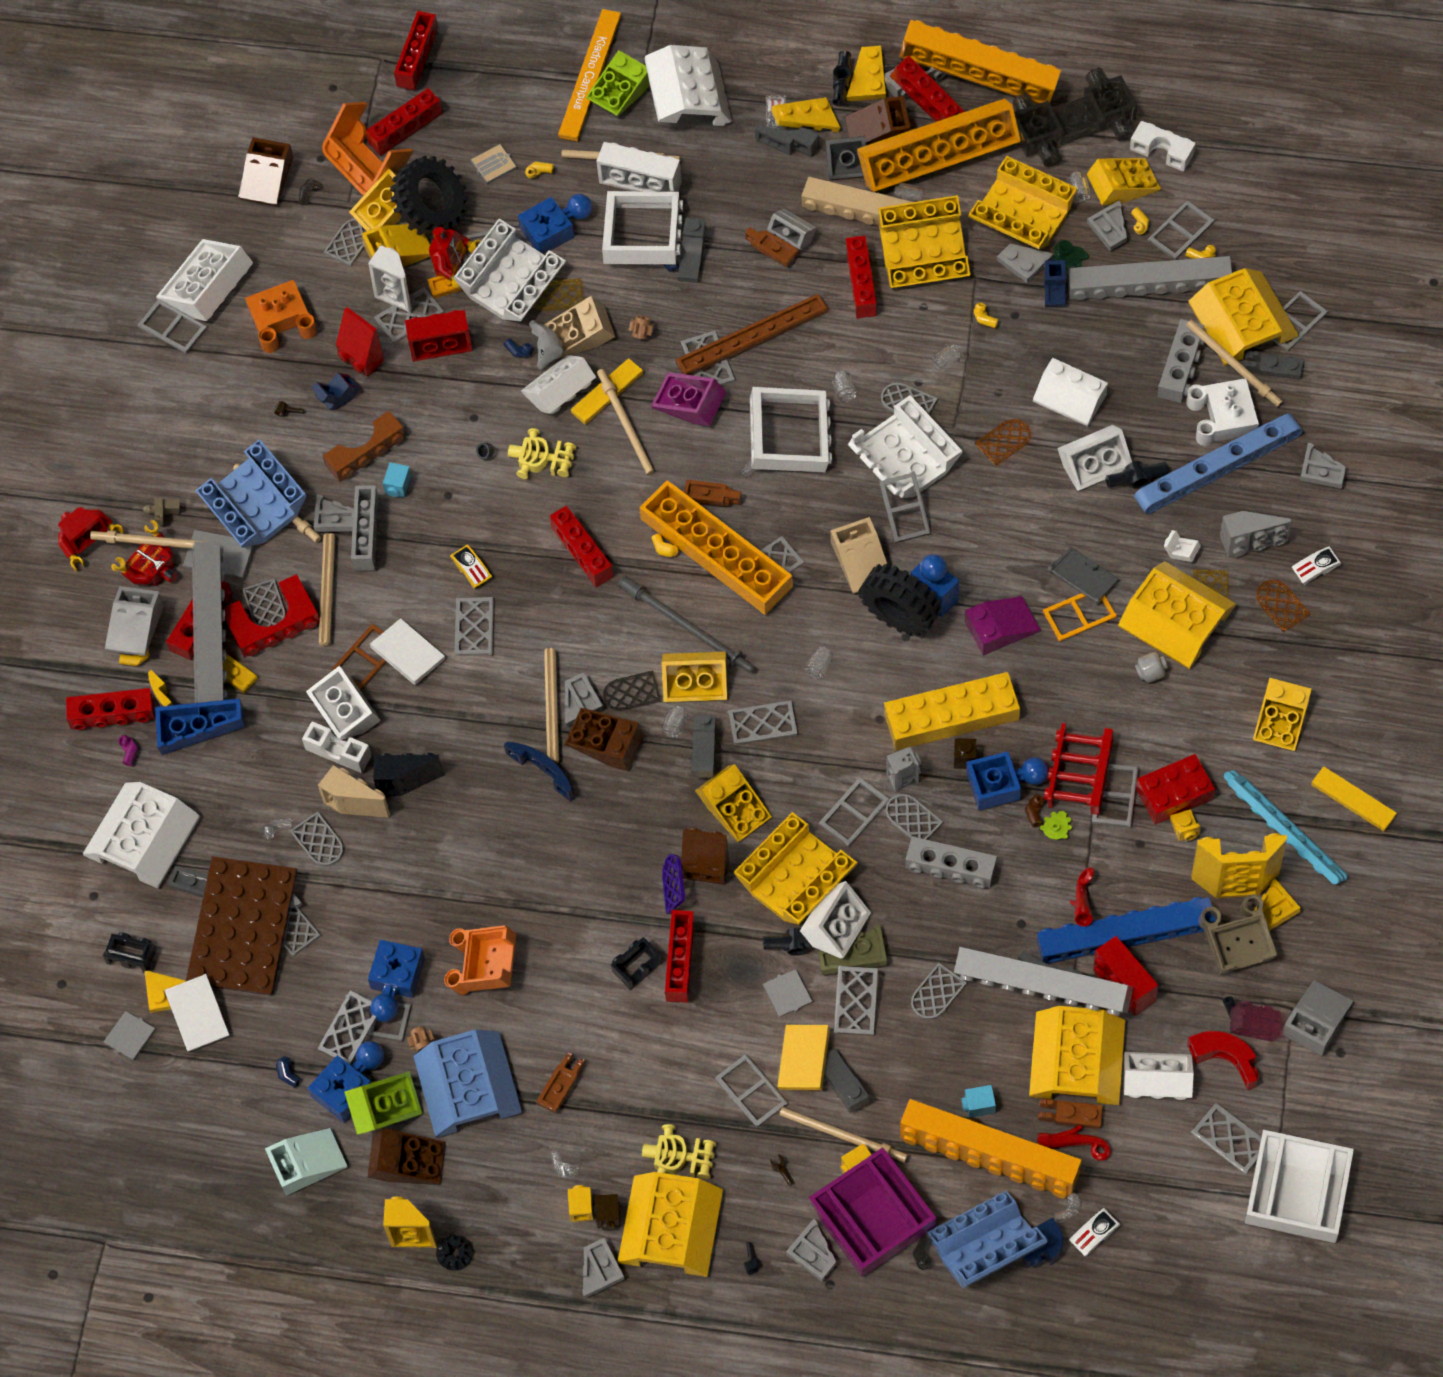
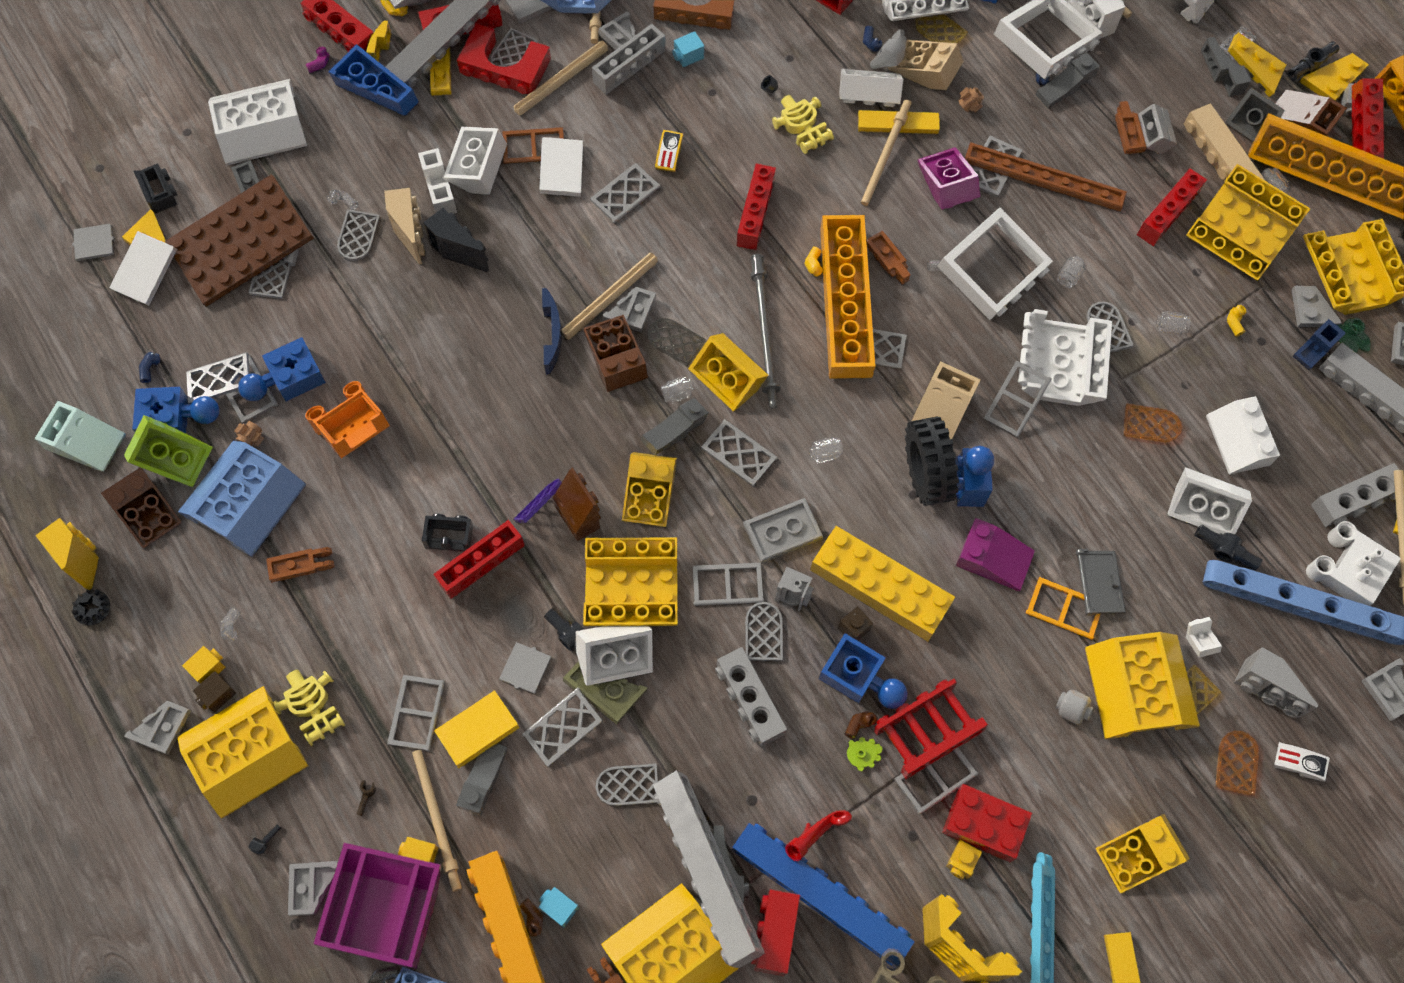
camera: 40 degrees right, 5 degrees up
none -> light grey tile [743,498,823,563]

